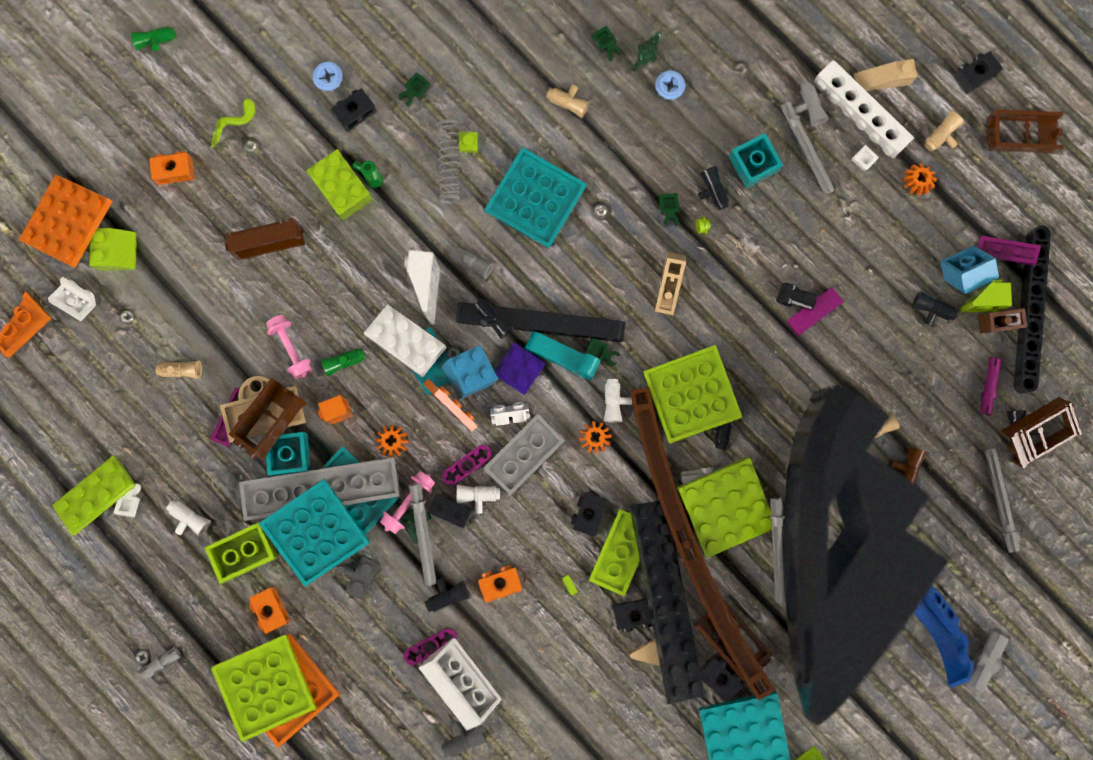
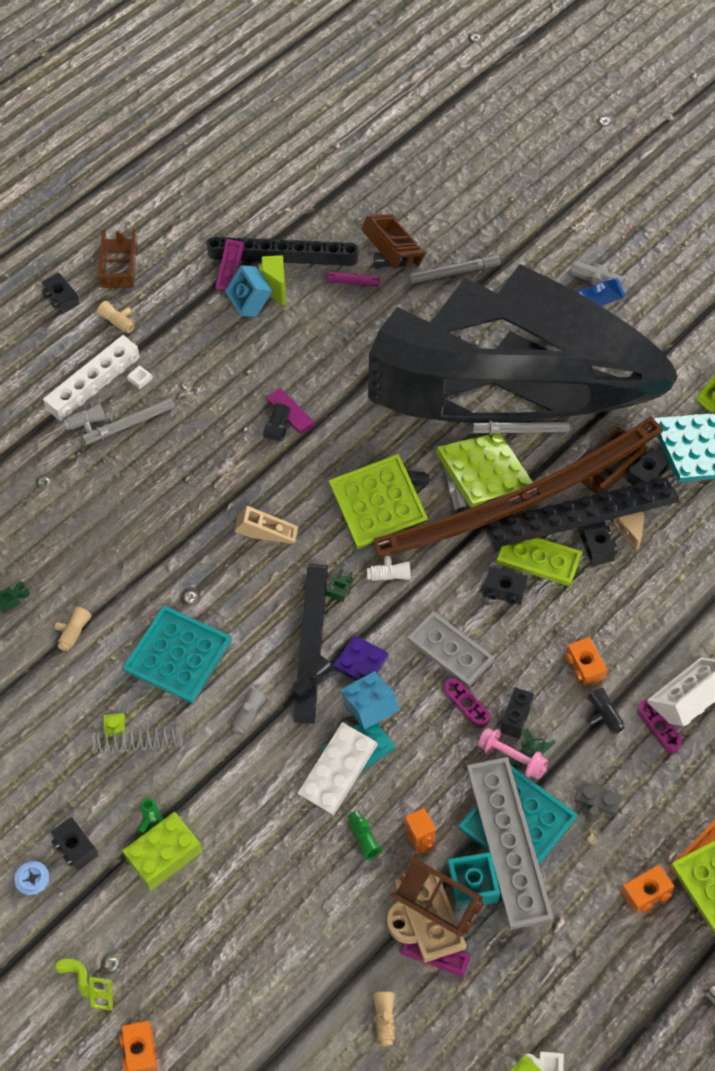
camera: 90 degrees left, 25 degrees down
white piece [166,500,211,537] -> none
lime brick [204,522,280,584] -> none
reddish brown door [224,218,305,260] -> none
teal plate [259,478,370,587] -> none
bright pink piece [266,315,312,379] -> none
orange gear [375,425,409,458] -> none
dark green plate [398,72,431,107] -> none
white slope [405,250,440,325] -> none
light grey axle [409,482,436,586] -> none
wing [423,379,477,431] -> none
white piece [457,484,500,514] -> none
white hinge [490,402,530,426] -> none
teal beam [525,331,601,380] -> none
lime tile [562,574,578,595] -> none
orange gear [579,421,612,454] -> none
clear green piece [631,31,662,71] -> none
light blue gear [655,71,685,100] -> none
dark green plate [658,193,680,227] -> none
lime plate [696,216,711,234] -> none
black piece [697,166,729,210] -> none
teal brick [728,133,783,189] -> none
tan slope [853,59,917,91] -> none
orange gear [903,163,937,196] -> none
black piece [912,291,958,326] -> none
reddish brown slope [978,308,1027,333] -> none

